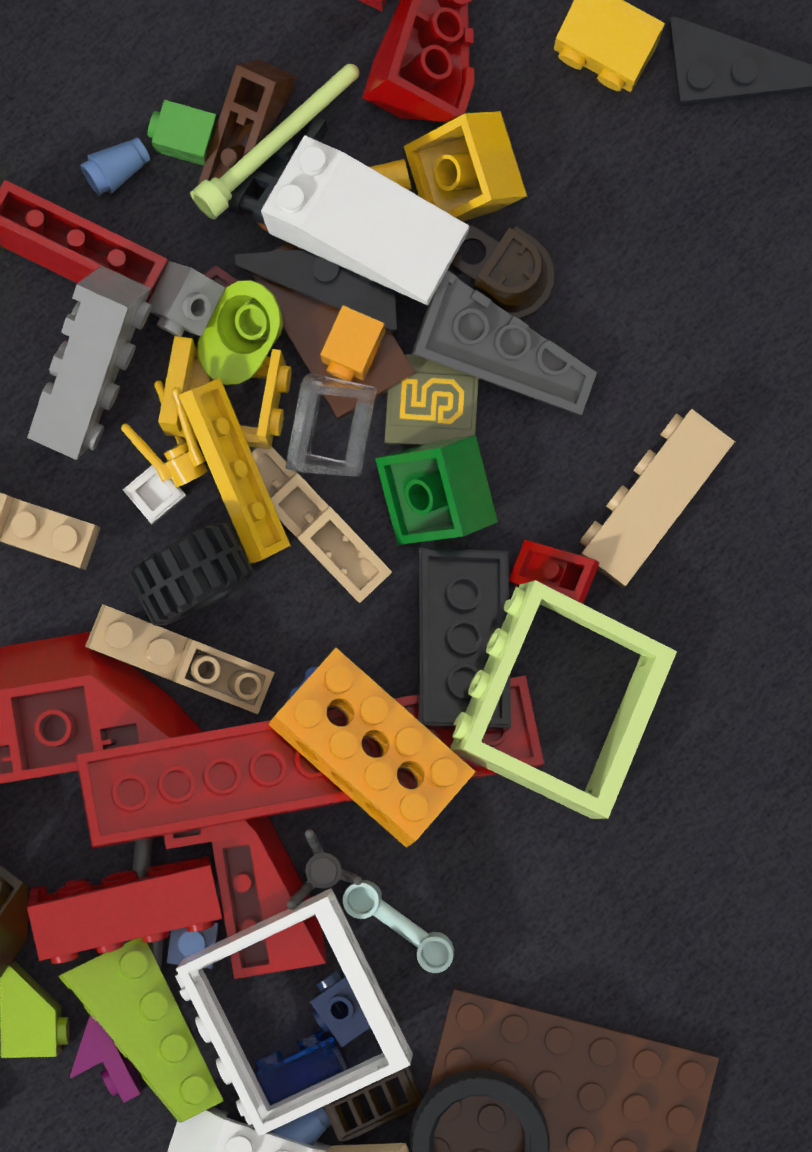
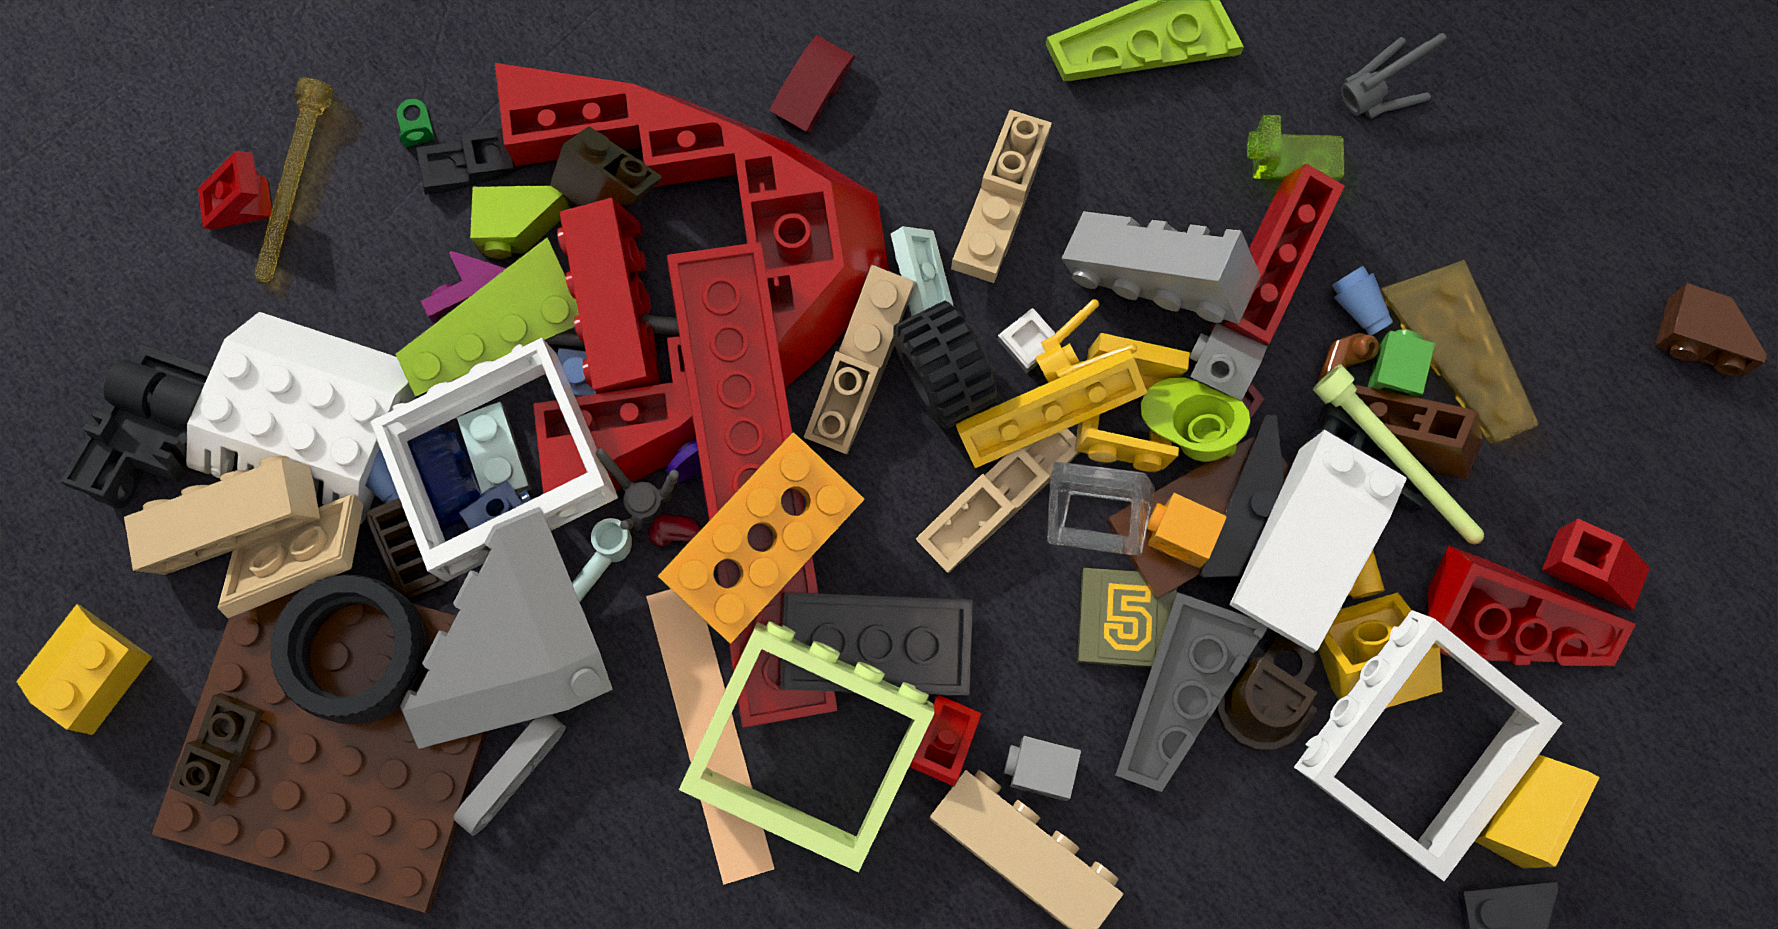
camera: 90 degrees right, 10 degrees down
green slope [375,435,498,545] -> none
none -> light grey slope [400,507,613,749]
none -> light grey beam [453,714,566,836]
none -> light aqua plate [457,402,532,494]
none -> light nougat sticker [646,589,774,885]
none -> dark red arm [648,514,702,547]
none -> dark purple piece [666,440,701,483]
none -> light aqua plate [891,226,953,316]
none -> light grey brick [1004,736,1081,801]
none -> white window [1294,610,1562,881]
none -> dark orange arm [1317,333,1379,382]
none -> clear yellow wing [1380,260,1539,444]

